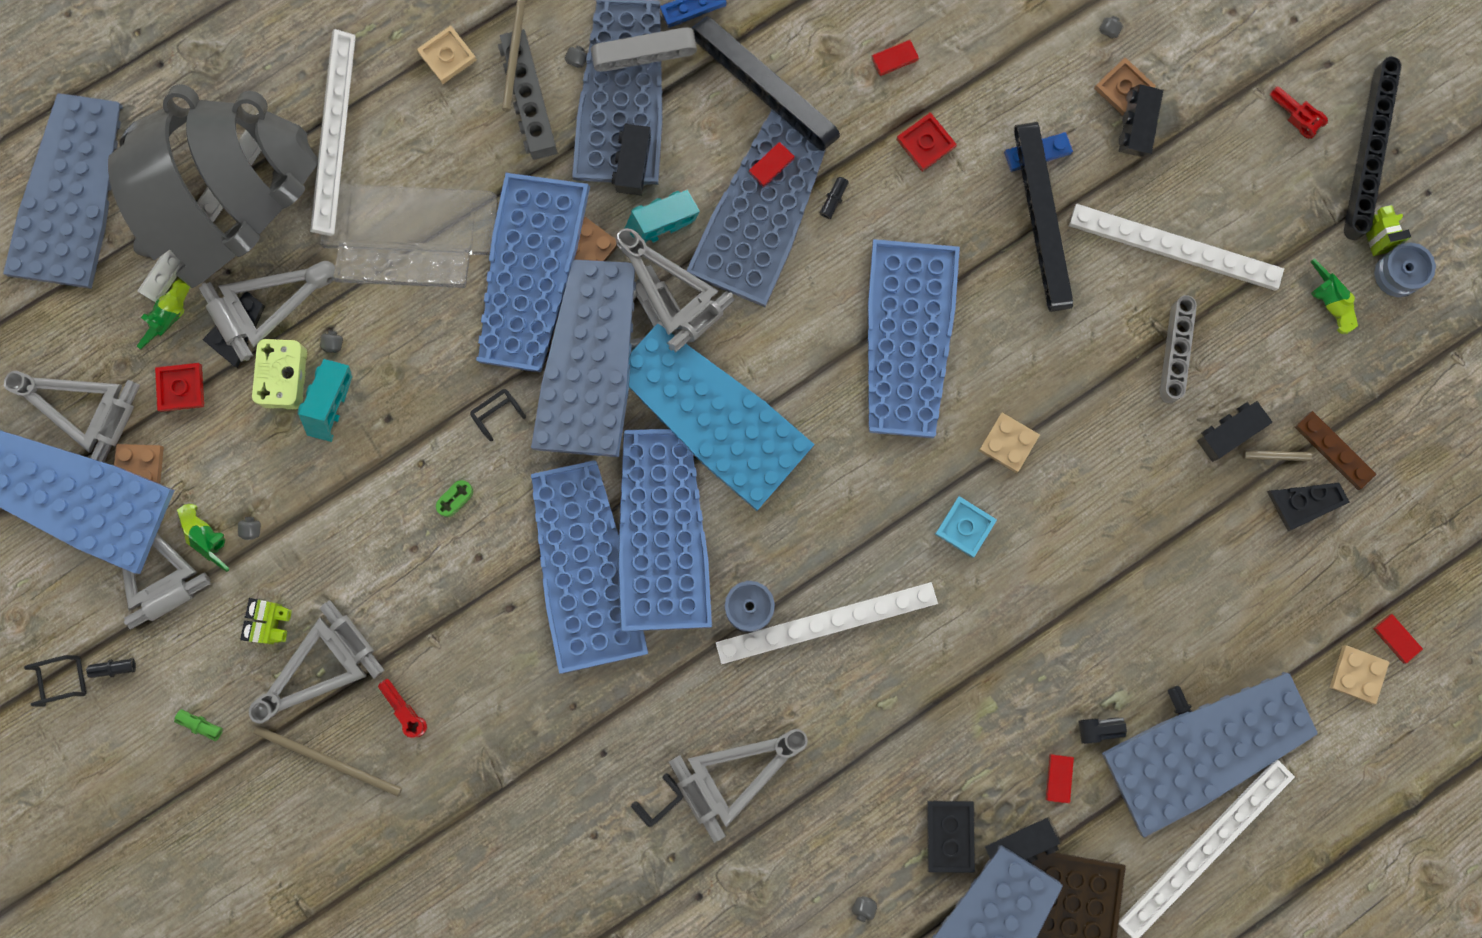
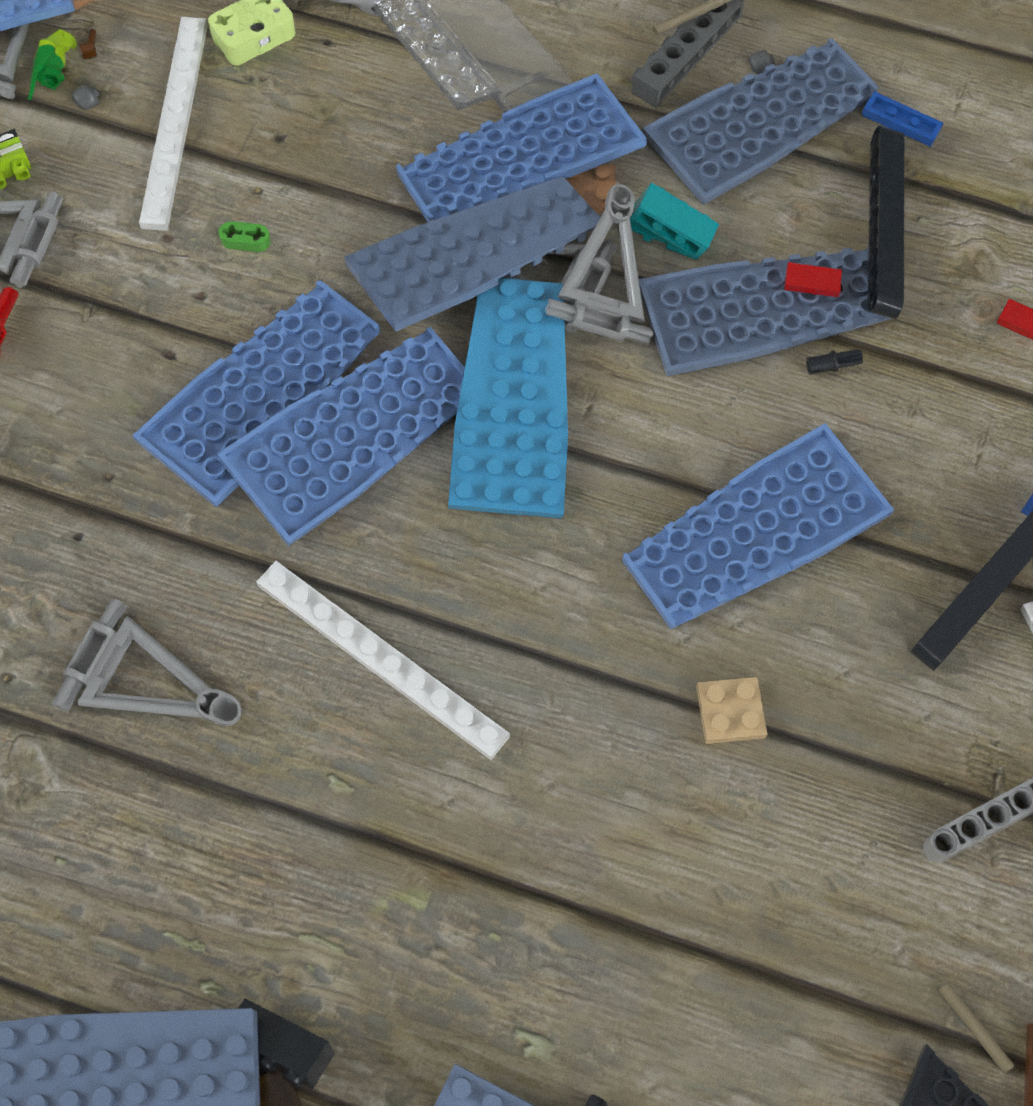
camera: 50 degrees right, 15 degrees down
teal wedge [298,359,352,442] -> none
dark grey piece [320,331,343,353] -> none
black piece [470,389,526,441] -> none
light grey beam [591,28,697,72] -> none
black brick [612,123,652,196] -> none
black piece [631,773,684,827] -> none
sand blue wheel [725,581,775,632] -> none
dark grey piece [852,896,877,922] -> none
red plate [896,112,957,172] -> none
black plate [927,800,975,873] -> none
medium azure plate [935,496,997,558] -> none
red tile [1046,754,1074,804] -> none
black piece [1078,717,1127,744] -> none
black brick [1197,401,1273,462] -> none
none -> reddish brown hand [79,29,97,60]
none -> white plate [139,17,208,231]

